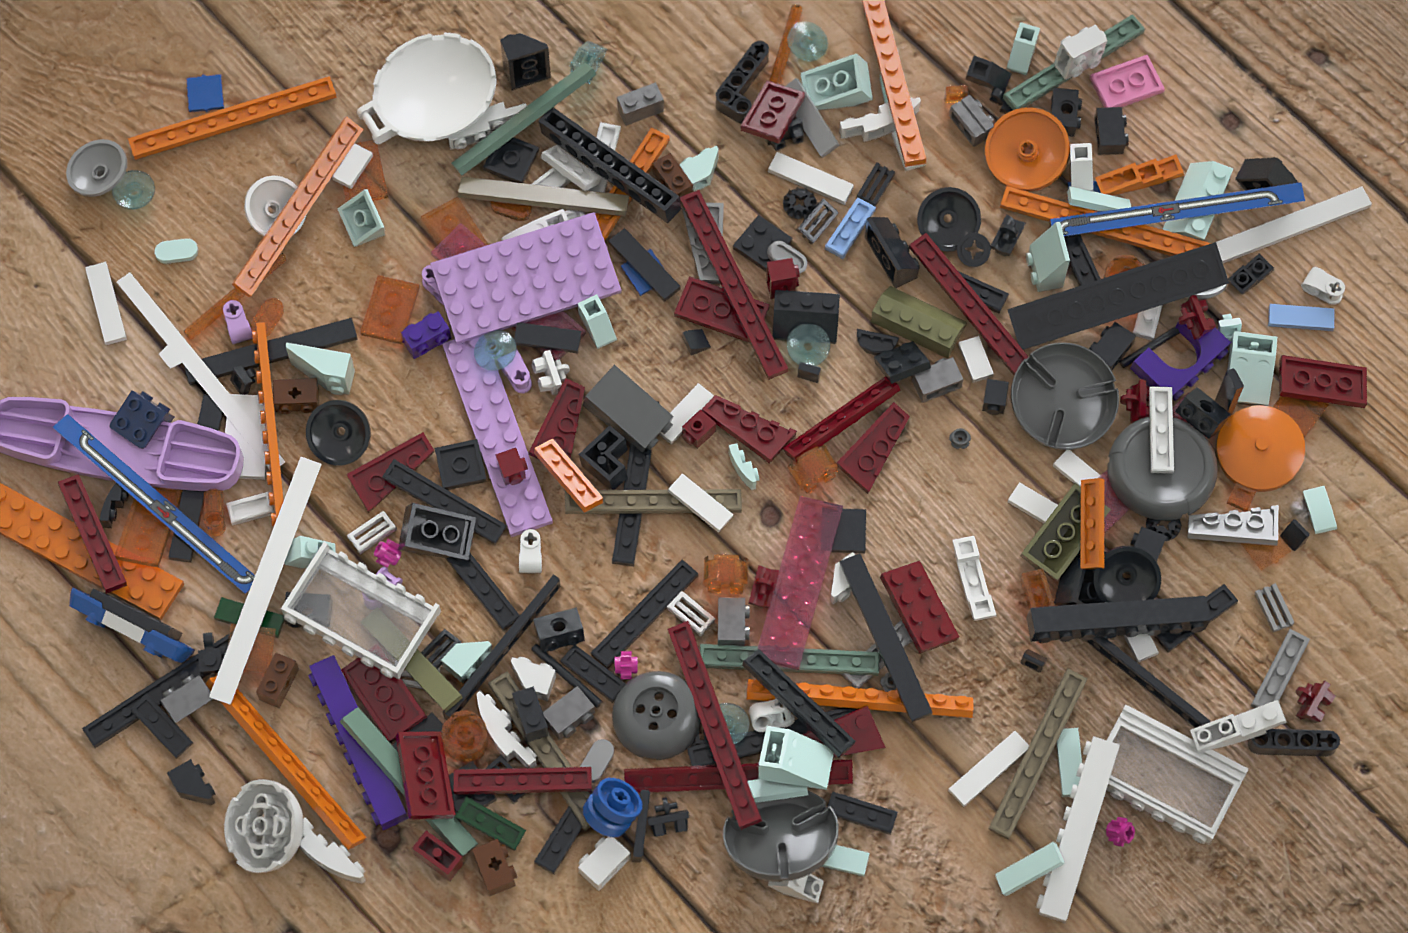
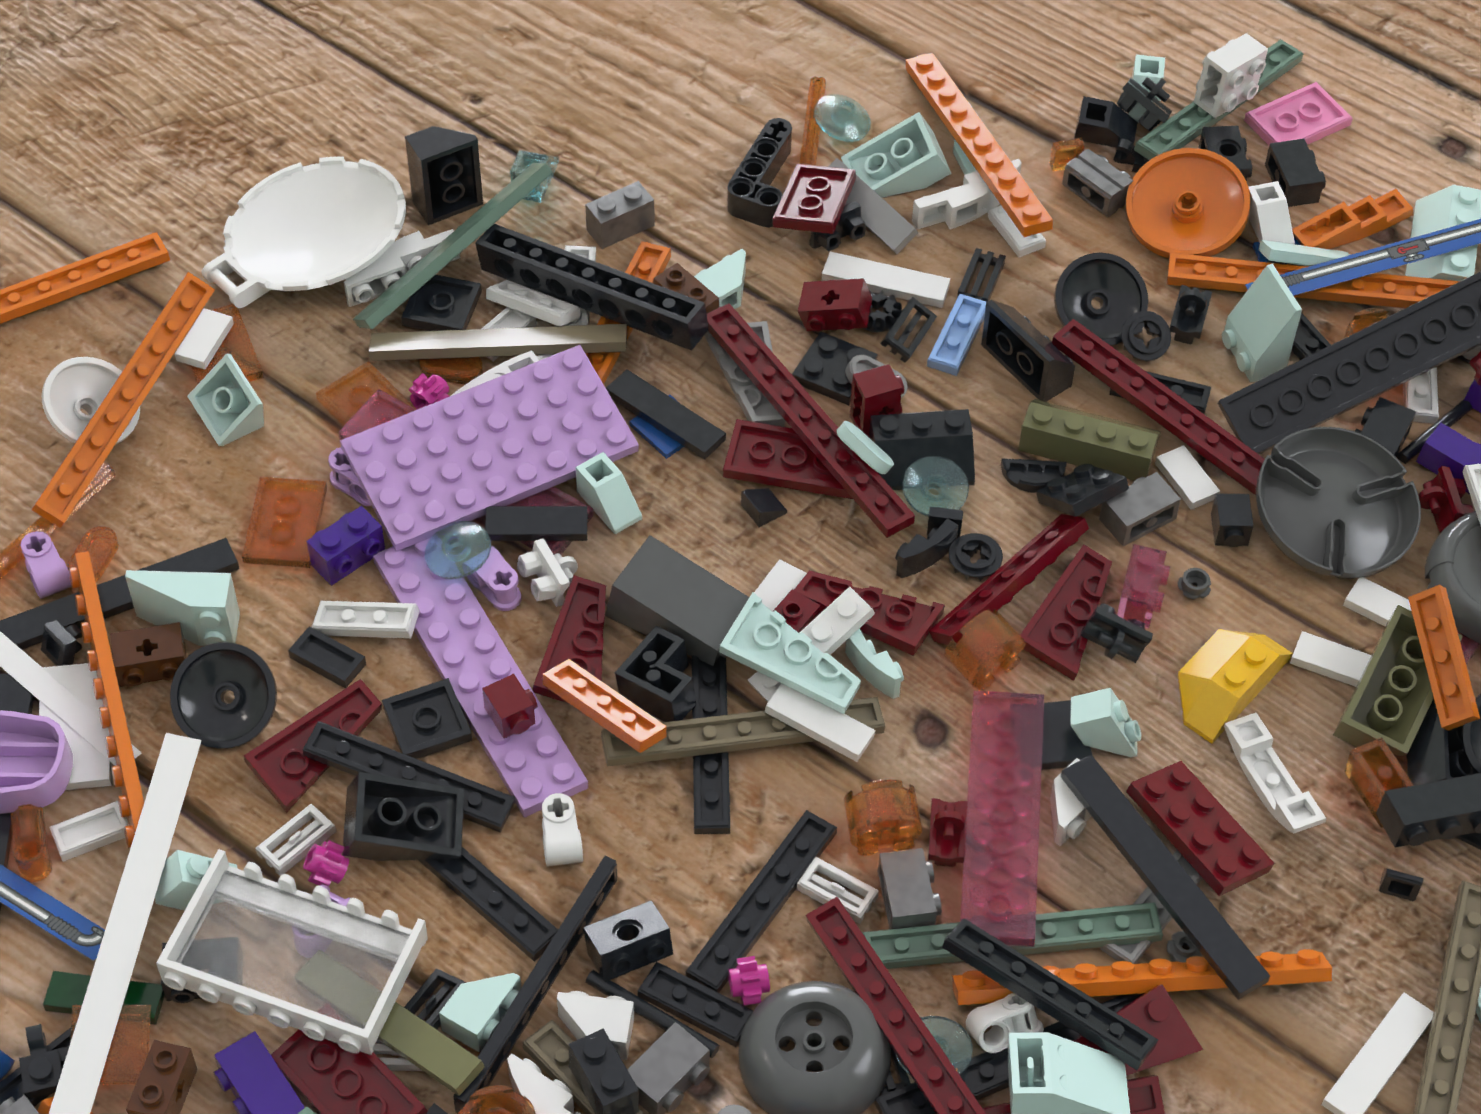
camera: 10 degrees left, 15 degrees down
none -> black tile [288,626,366,689]
none -> white tile [312,601,420,639]
none -> dark pink gear [409,373,449,410]
none -> light aqua wing [719,592,861,714]
none -> white plate [748,587,875,702]
none -> dark red brick [798,278,872,332]
none -> light aqua tile [837,421,894,474]
none -> black slope [895,518,958,578]
none -> black gear [949,533,1003,581]
none -> light aqua slope [1071,688,1141,757]
none -> black hips [1080,603,1153,663]
none -> black hips [1117,77,1172,131]
none -> clear pink brick [1117,544,1171,628]
none -> yellow wedge [1178,629,1293,744]

